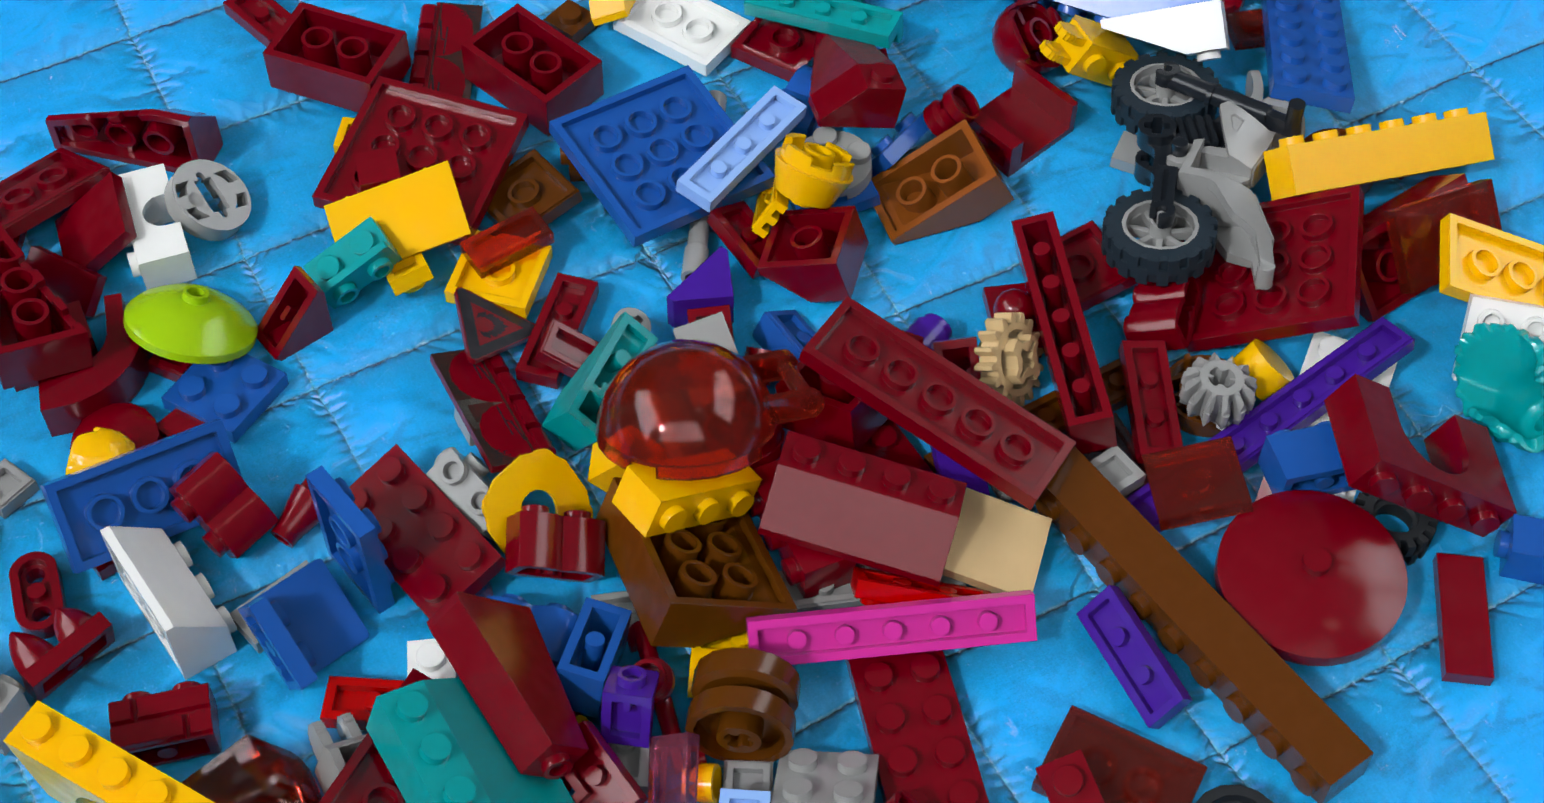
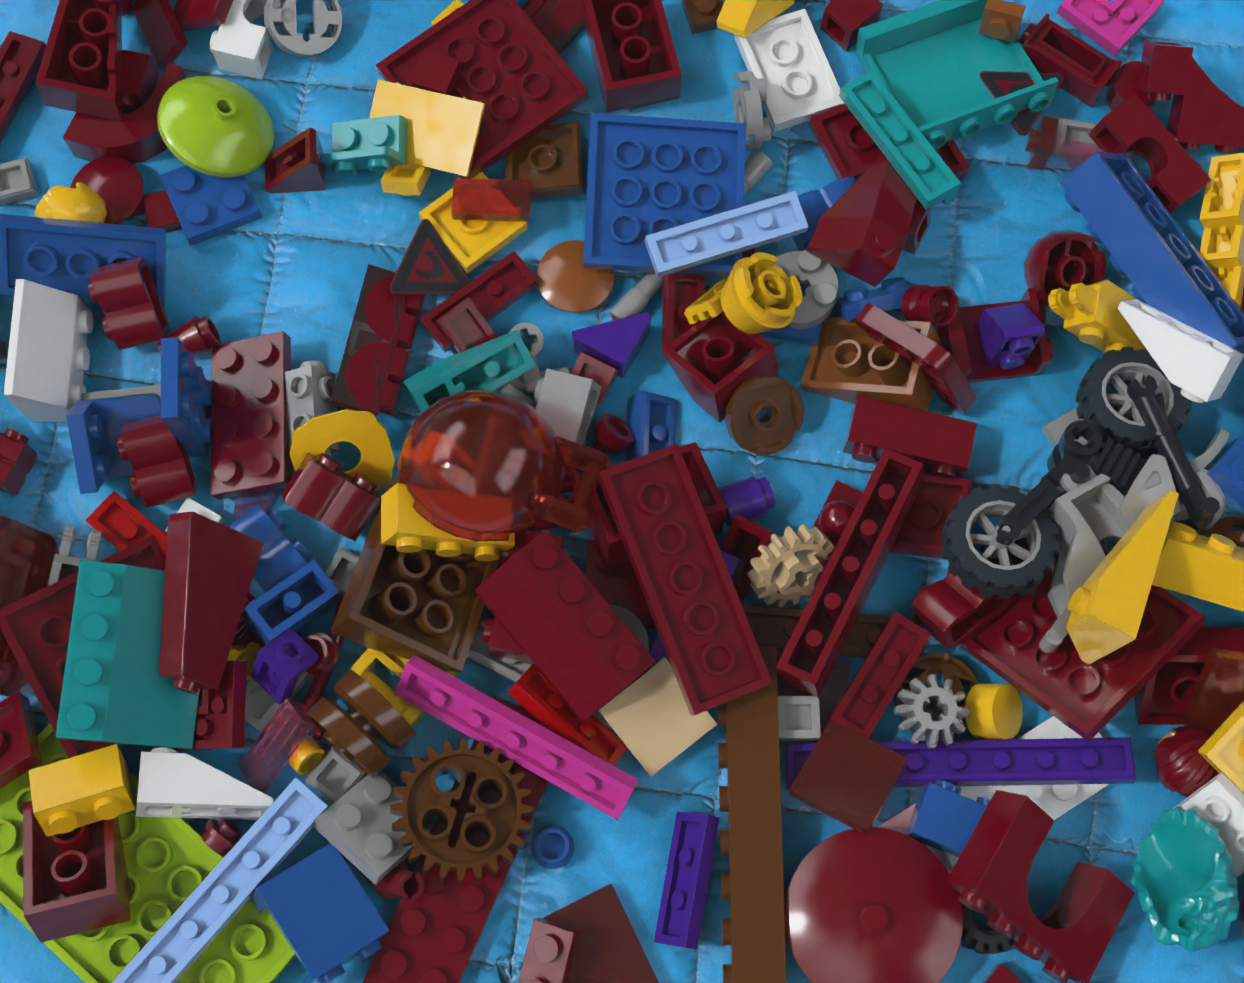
camera: 35 degrees right, 20 degrees up
none -> dark red brick [117,415,197,508]
none -> reddish brown gear [390,738,534,884]
none -> blue plate [531,825,574,869]
none -> dark orange dish [537,240,614,313]
none -> reddish brown plate [725,374,804,455]
none -> light grey plate [733,71,771,151]
none -> dark red brick [843,395,977,478]
none -> dark red beam [853,303,977,415]
none -> dark purple slope [976,303,1045,369]
none -> yellow wedge [1066,490,1179,665]
none -> dark red hair [1154,725,1219,797]

